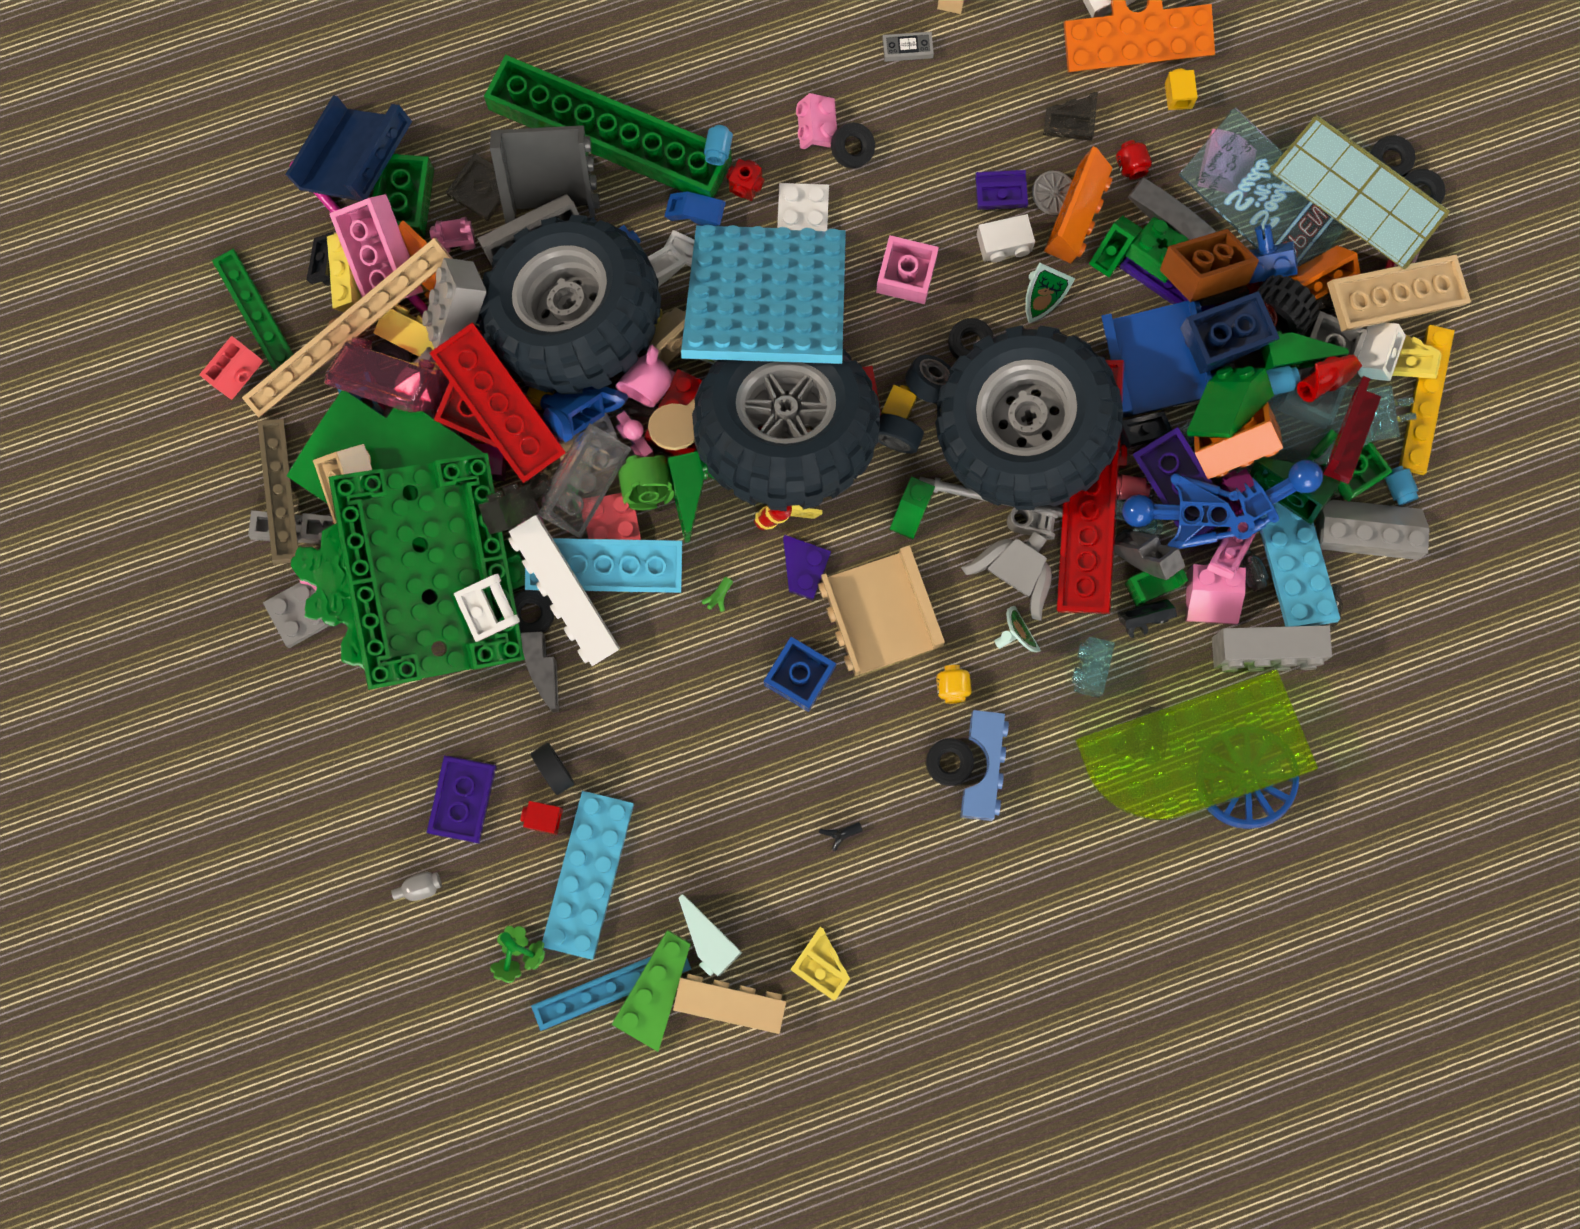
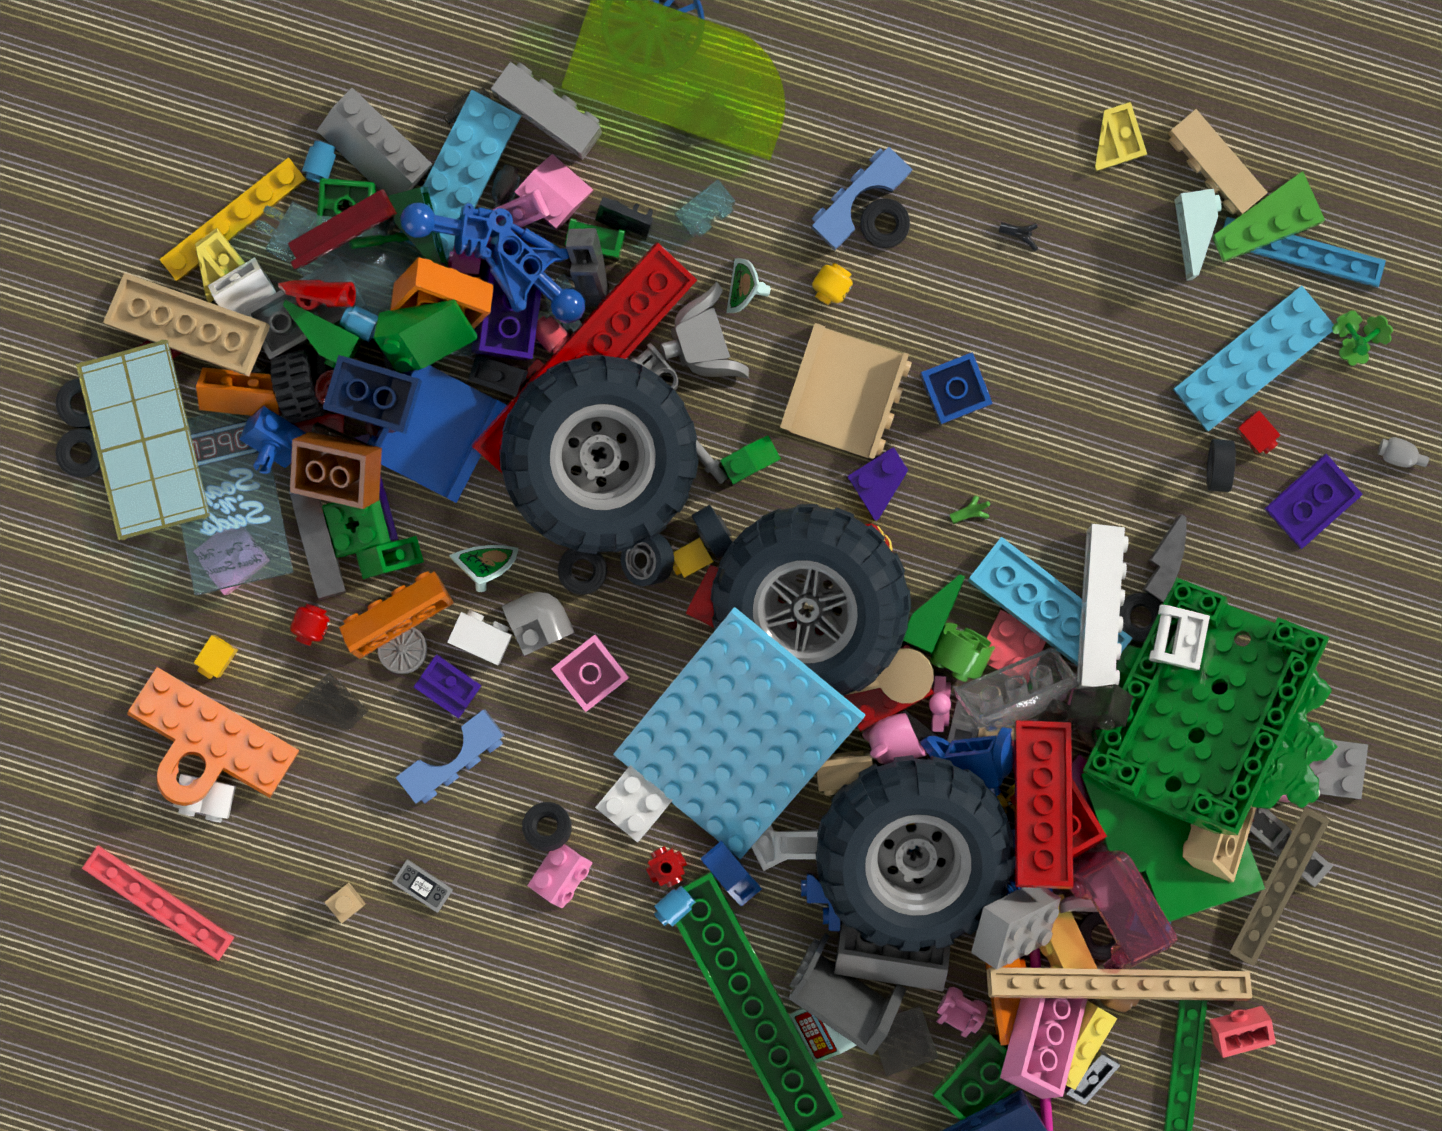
camera: 145 degrees left, 10 degrees up
none -> medium blue arch [396,709,505,804]
none -> light grey brick [502,592,575,656]

